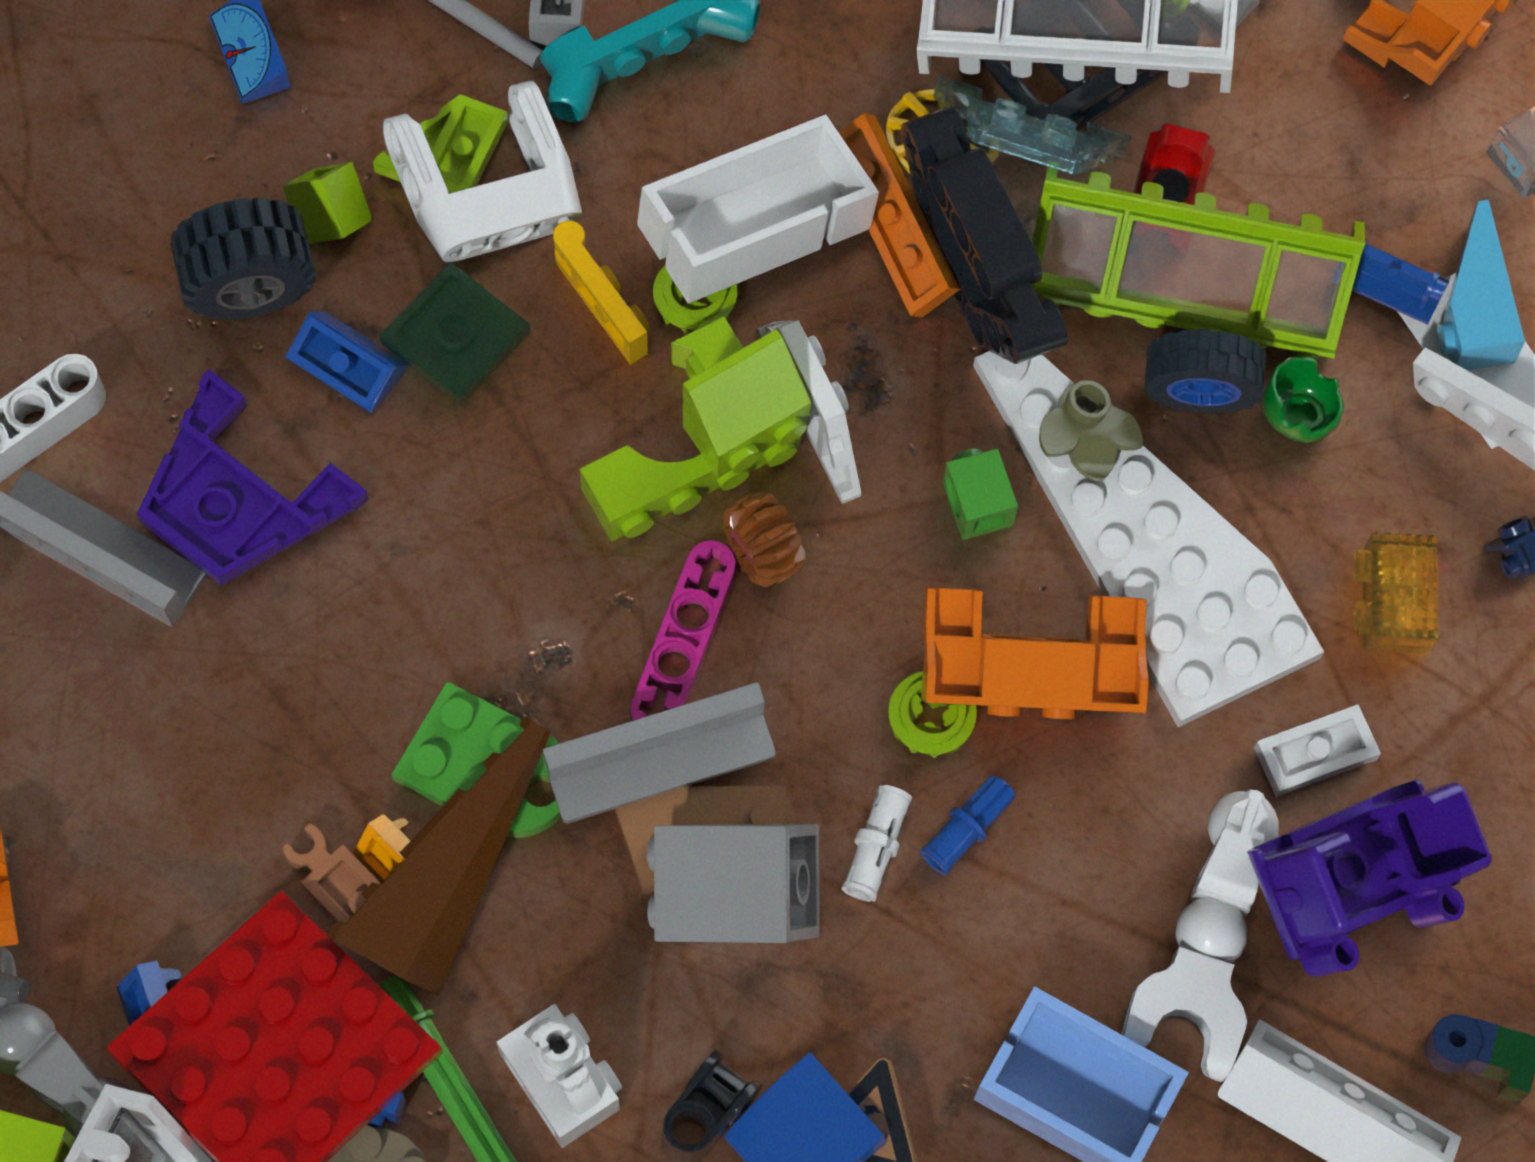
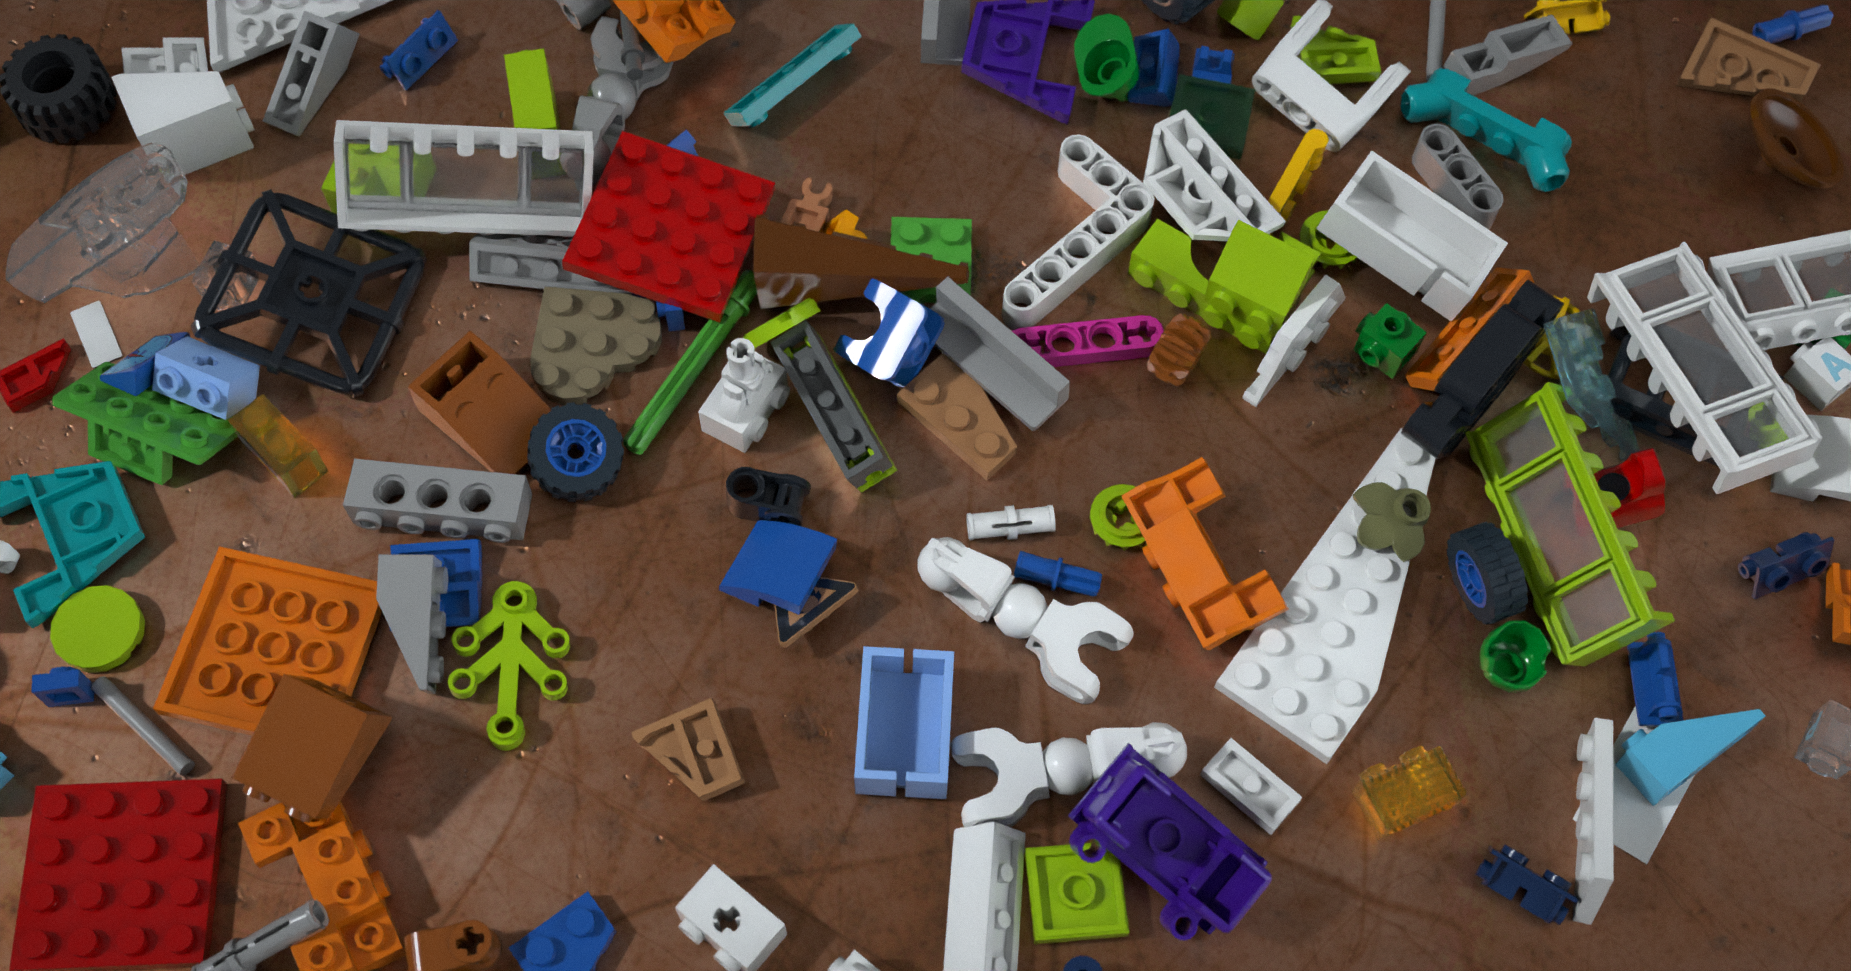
camera: 65 degrees right, 5 degrees down
light grey slope [647,824,820,943] -> none
bright green brick [942,448,1018,540] -> none
none -> teal plate [723,23,862,128]
none -> lime tile [743,298,820,348]
none -> dark grey piece [770,320,898,493]
none -> blue piece [833,278,945,388]
none -> white piece [917,537,1134,704]
none -> white beam [1002,134,1154,330]
none -> lime plate [1024,843,1130,944]
none -> green piece [1074,14,1140,102]
none -> white wedge [1143,109,1286,241]
none -> blue tile [1190,46,1235,94]
none -> green brick [1353,303,1427,379]
none -> light grey beam [1412,124,1504,230]
none -> dark blue hinge [1738,532,1835,599]

